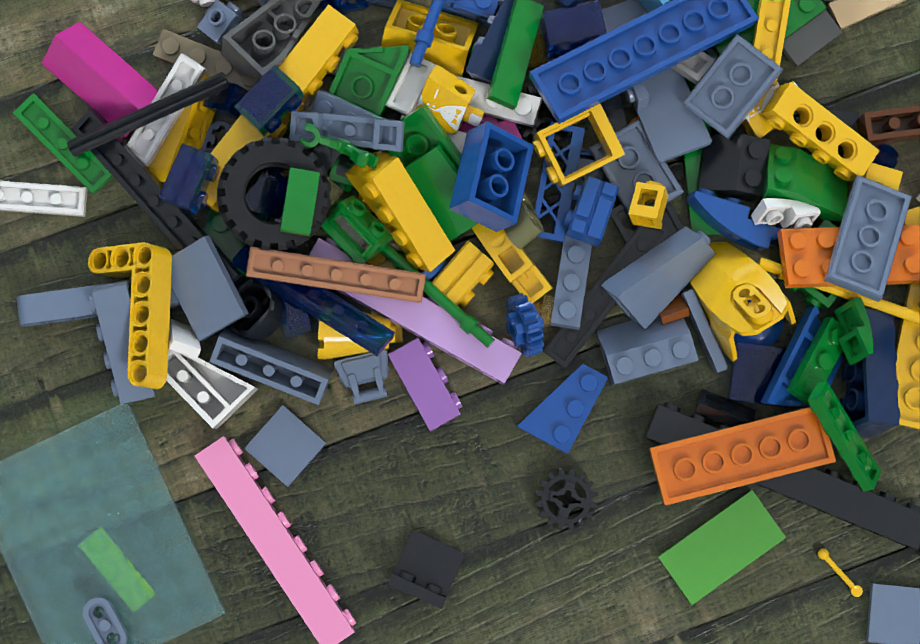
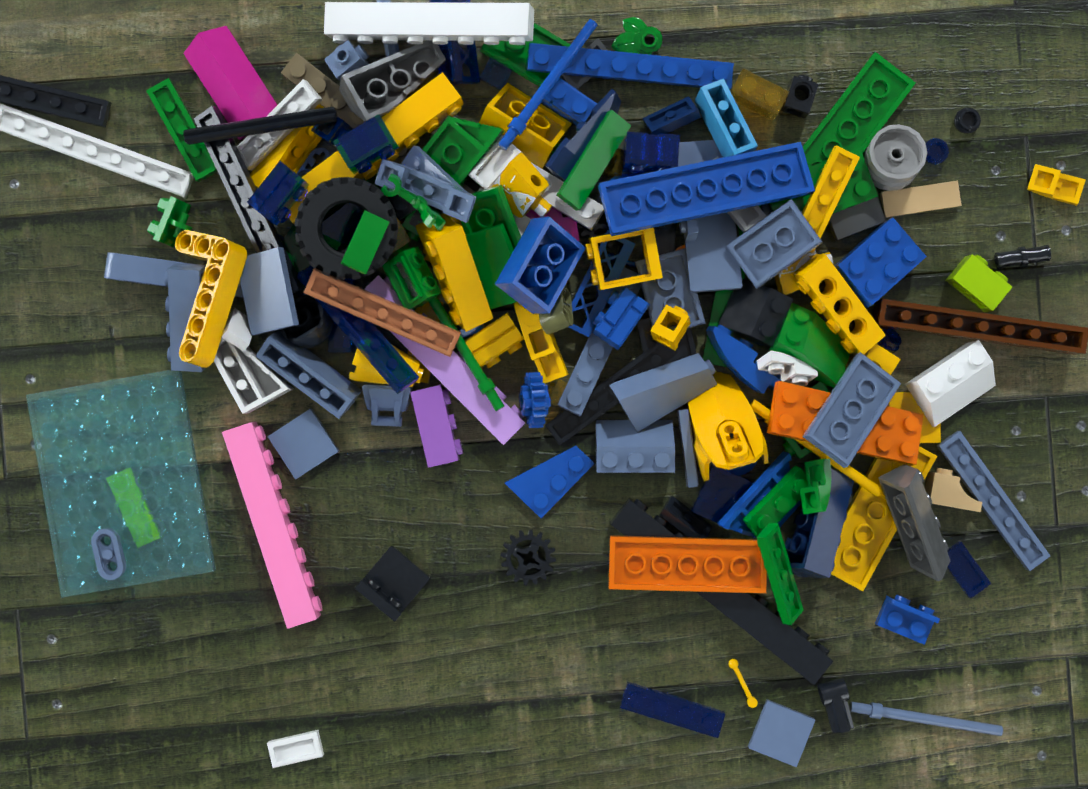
camera: 25 degrees right, 5 degrees up
bright green tile [657,490,786,605] -> none
dark orange tile [658,293,690,325] -> none
none -> green hips [147,196,192,248]
none -> clear blue plate [620,682,726,738]
none -> blue brick [834,217,927,308]

